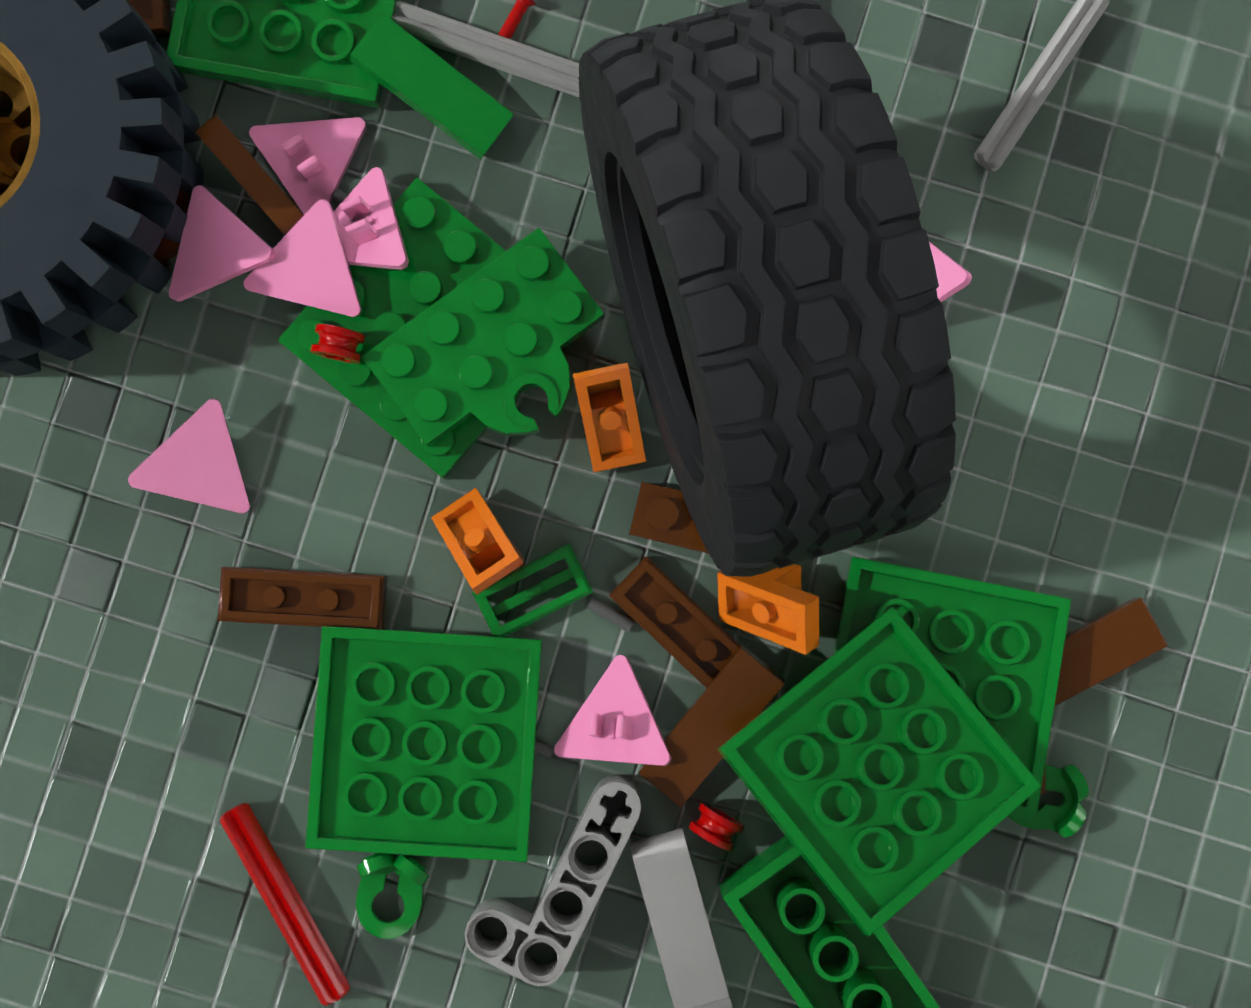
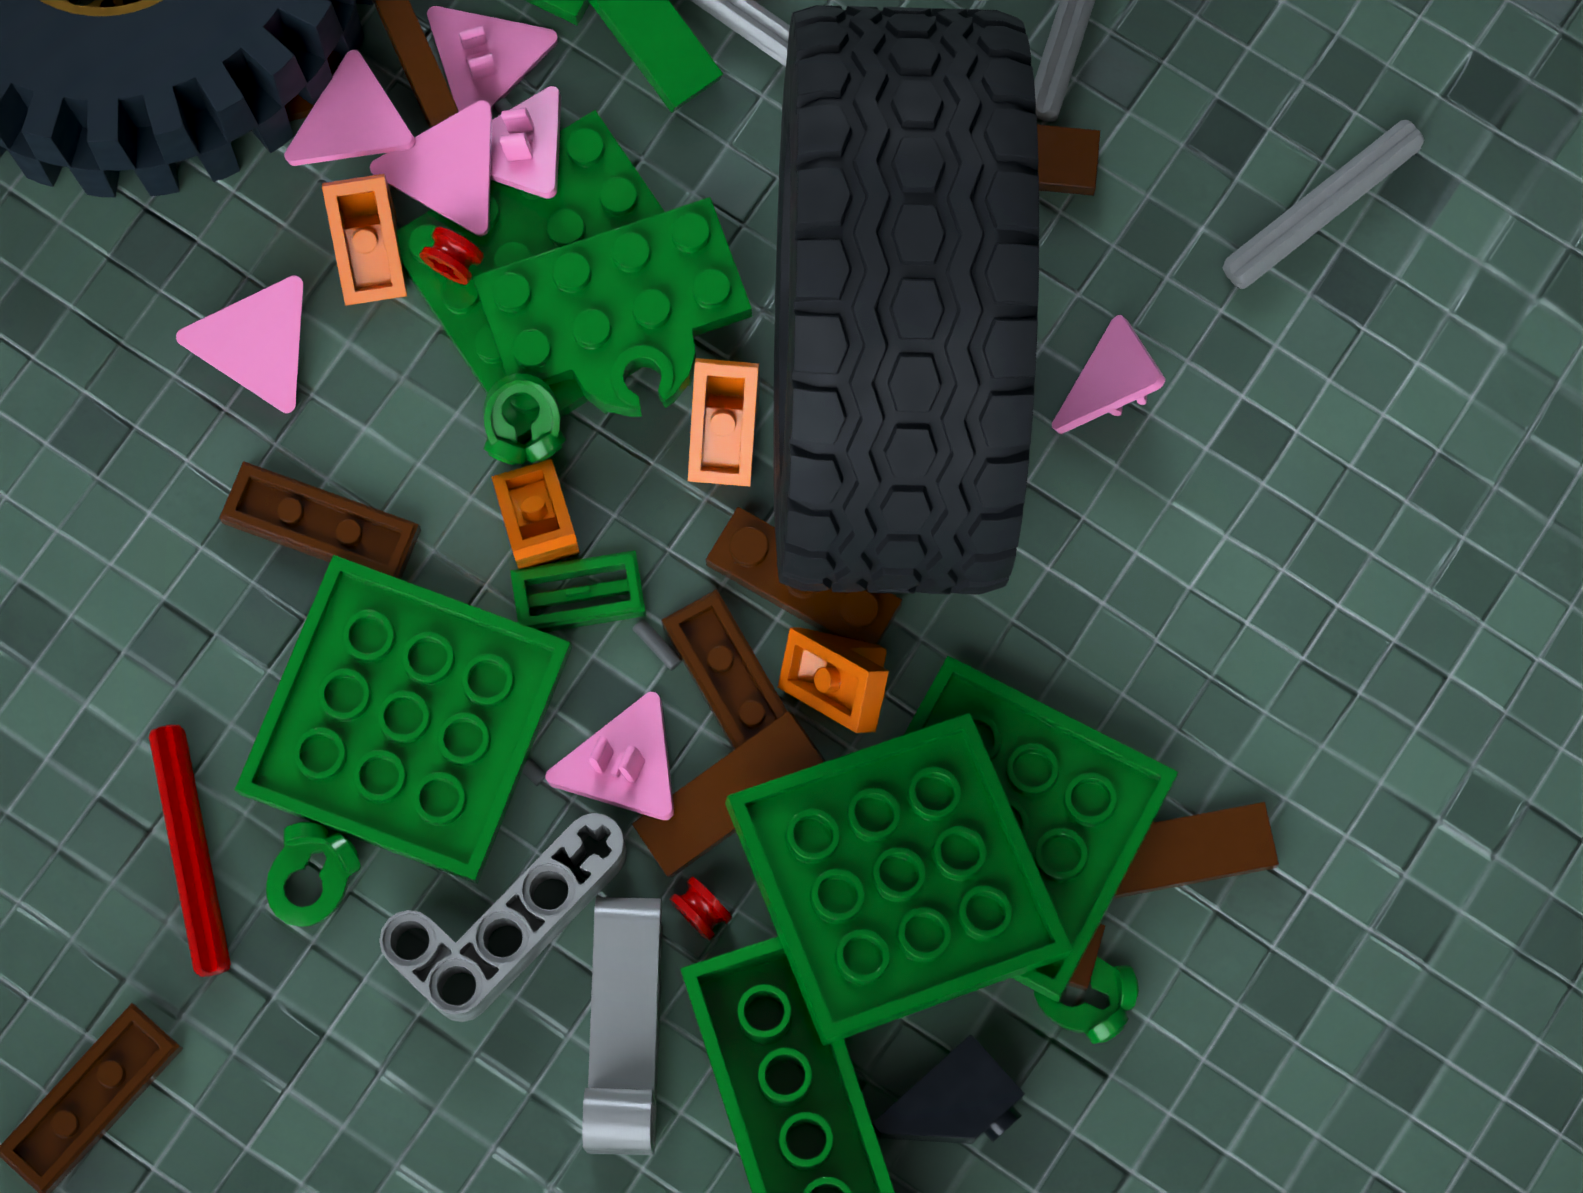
camera: 20 degrees right, 10 degrees down
none -> orange slope [322,174,407,306]
none -> green piece [483,373,567,465]
none -> black slope [872,1034,1025,1144]

